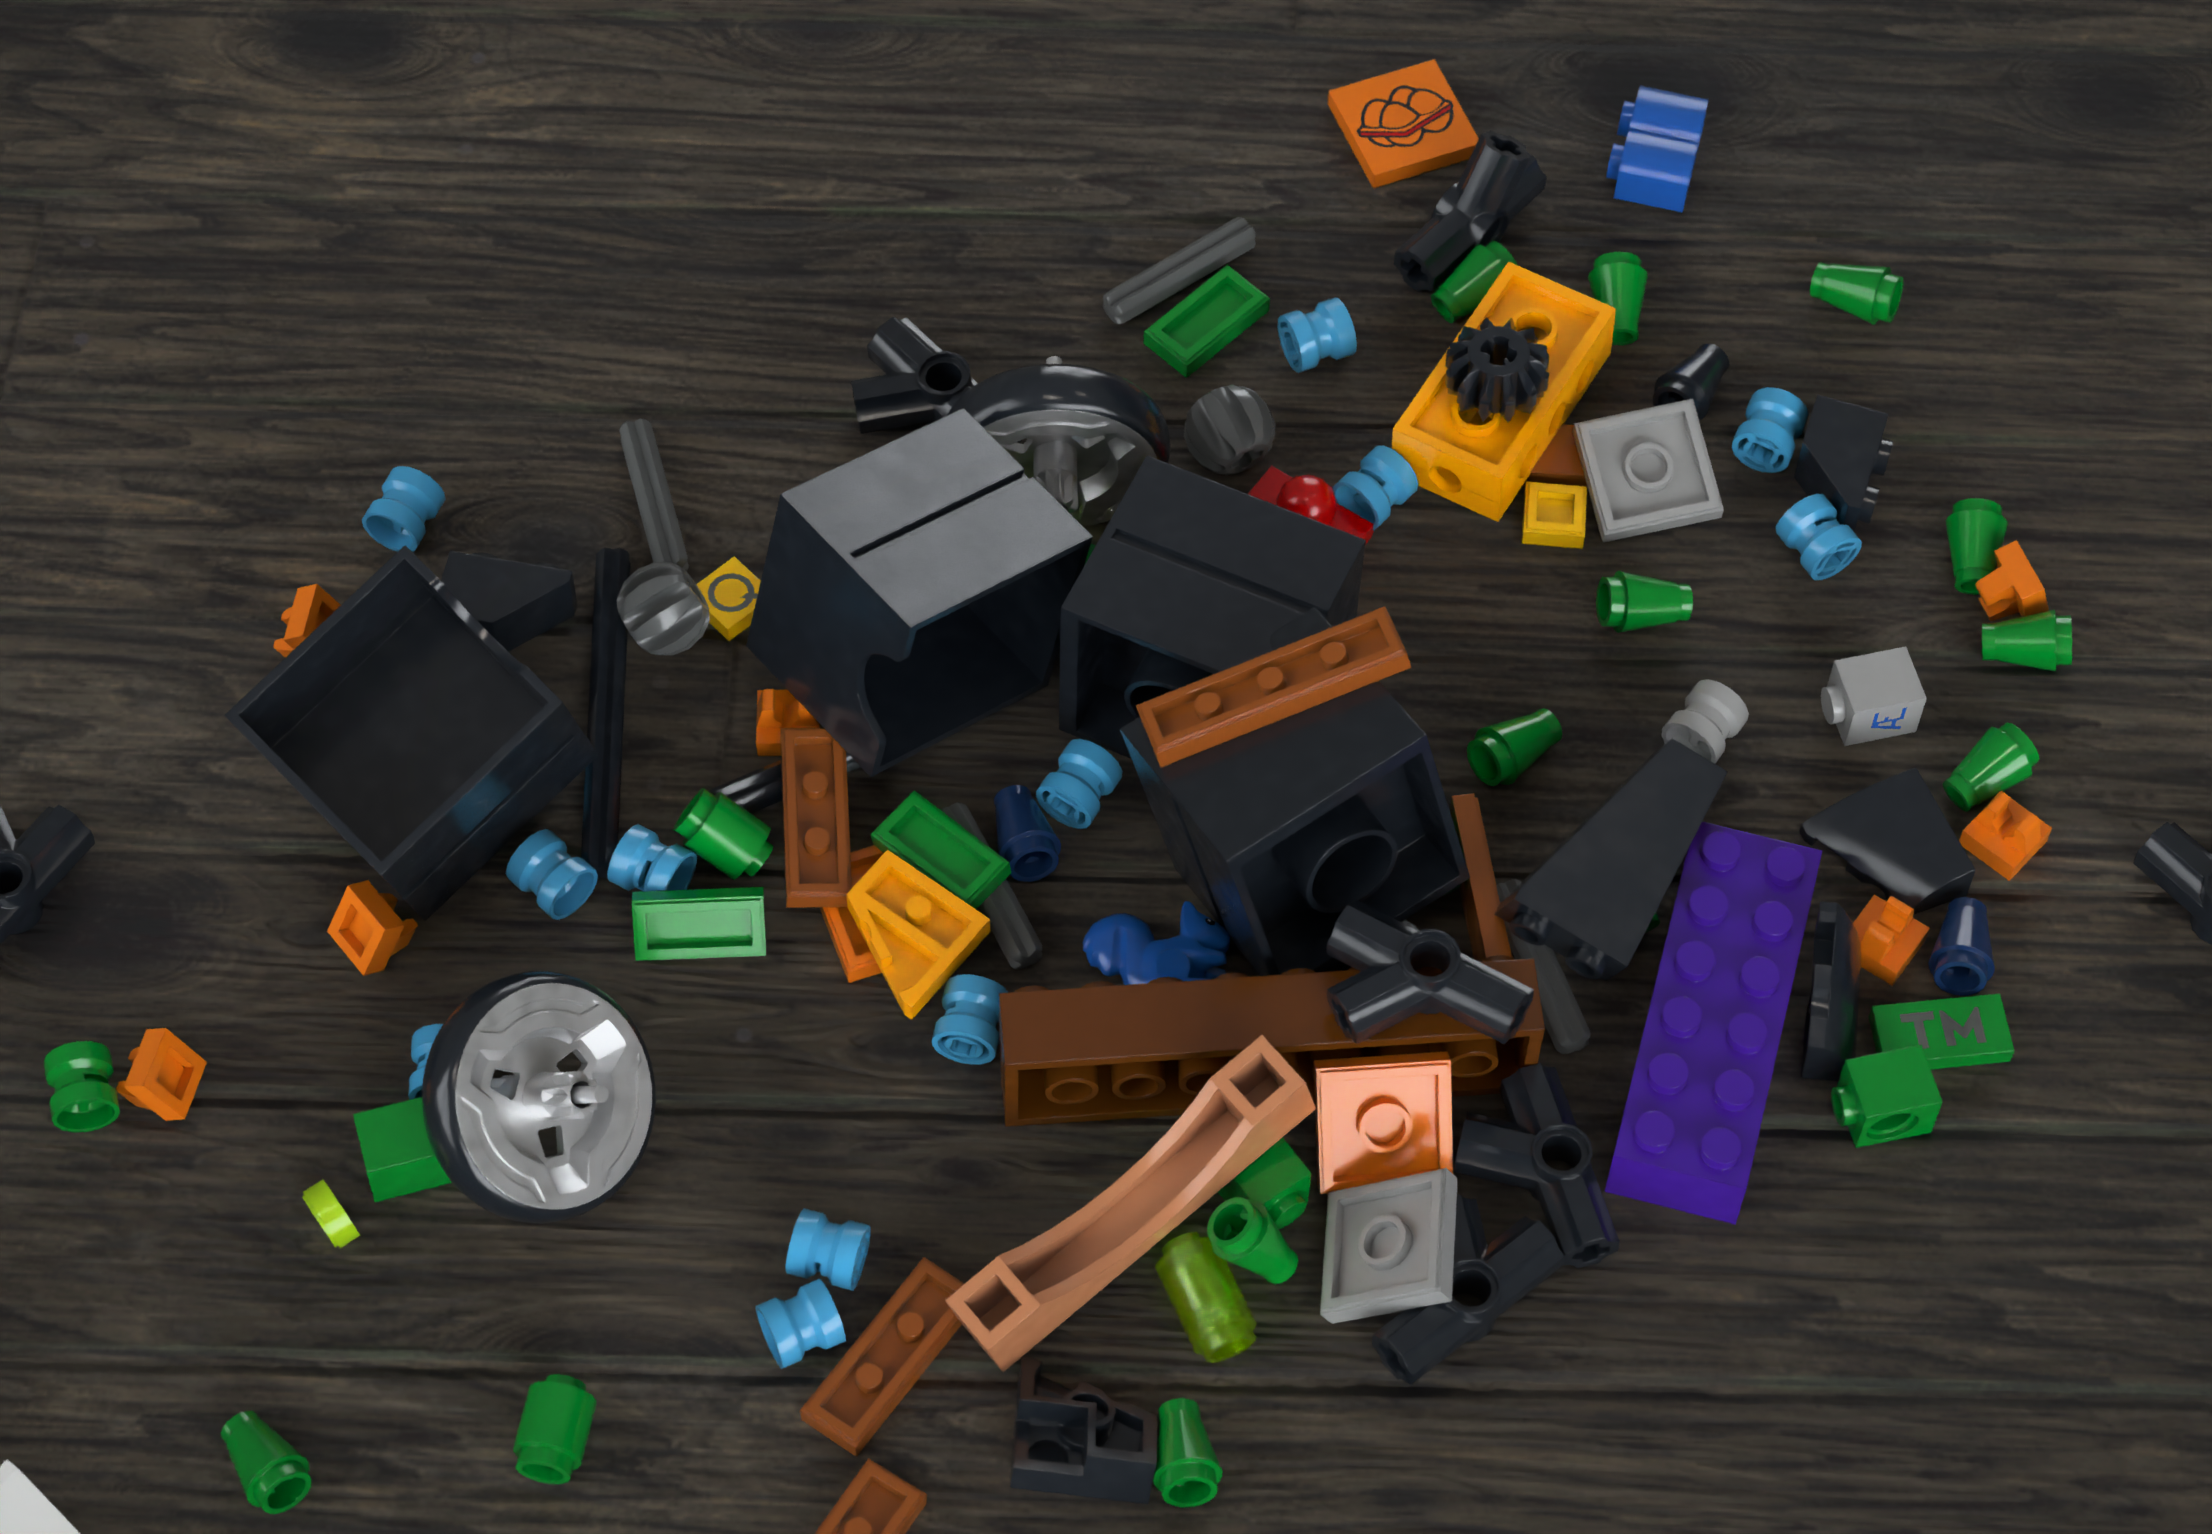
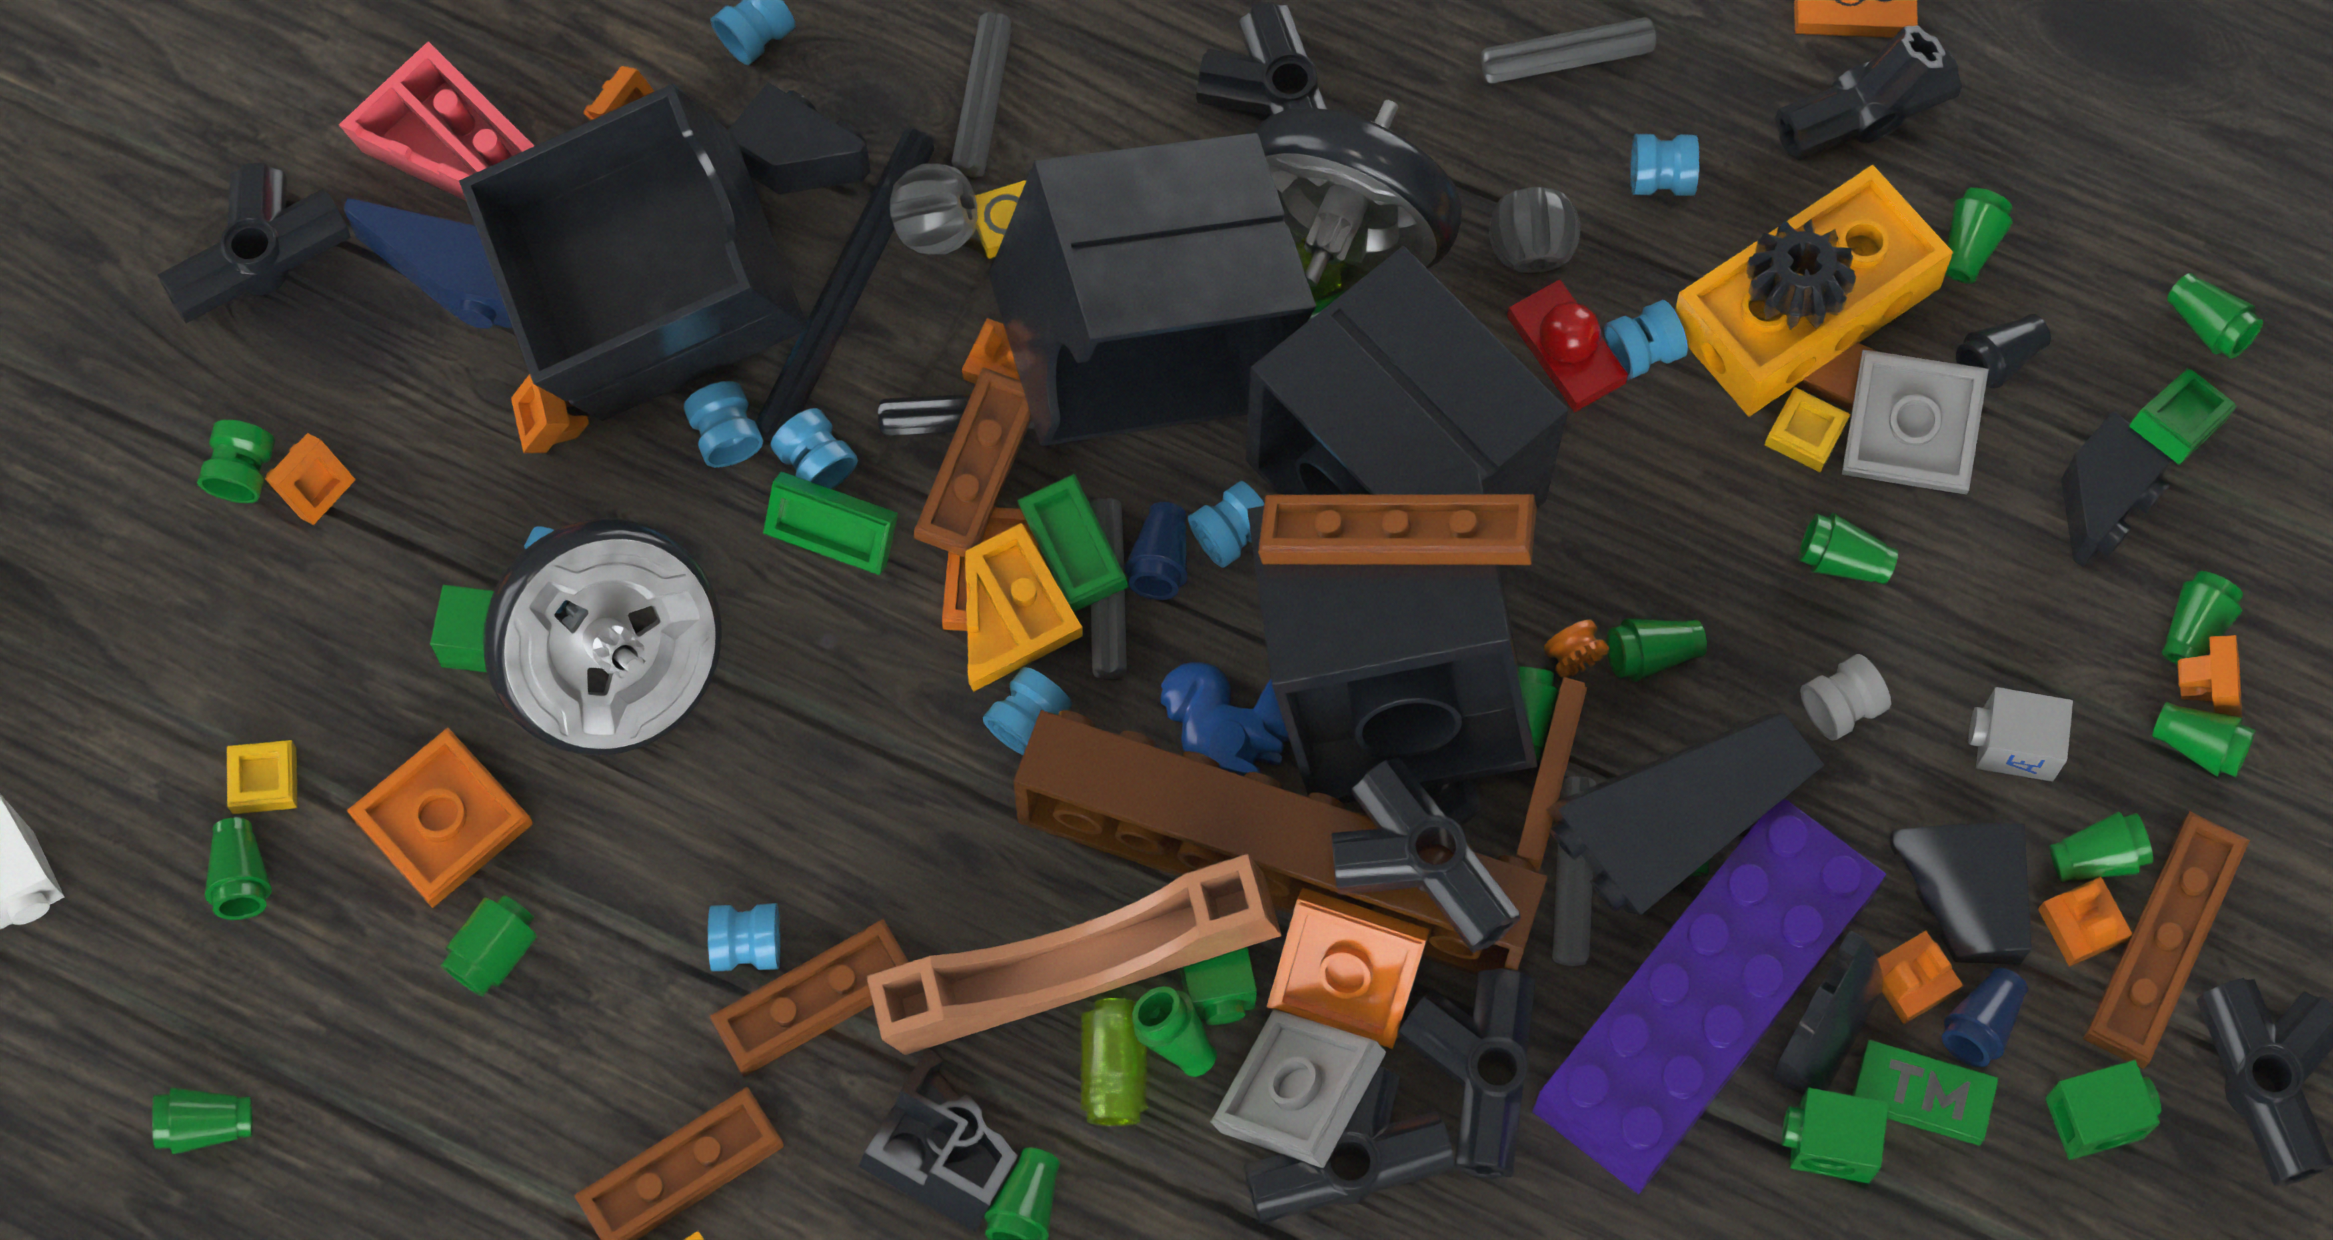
camera: 25 degrees right, 10 degrees up
lime tile [302,1179,360,1248] -> none
green brick [673,788,774,880] -> none
dark azure wheel [786,1208,871,1291] -> none
green tile [1143,265,1270,378] -> none
green cone [1431,241,1518,323] -> none
blue brick [1606,85,1709,213] -> none
dark azure wheel [1731,387,1809,473] -> none
dark azure wheel [1776,494,1862,580] -> none
none -> yellow tile [227,740,298,814]
none -> coral wedge [339,42,534,201]
none -> dark blue slope [344,198,513,329]
none -> orange tile [347,728,533,908]
none -> orange bush [1543,620,1609,678]
none -> green brick [2045,1060,2161,1160]
none -> dark orange tile [2083,811,2250,1069]
none -> green tile [2129,368,2237,465]

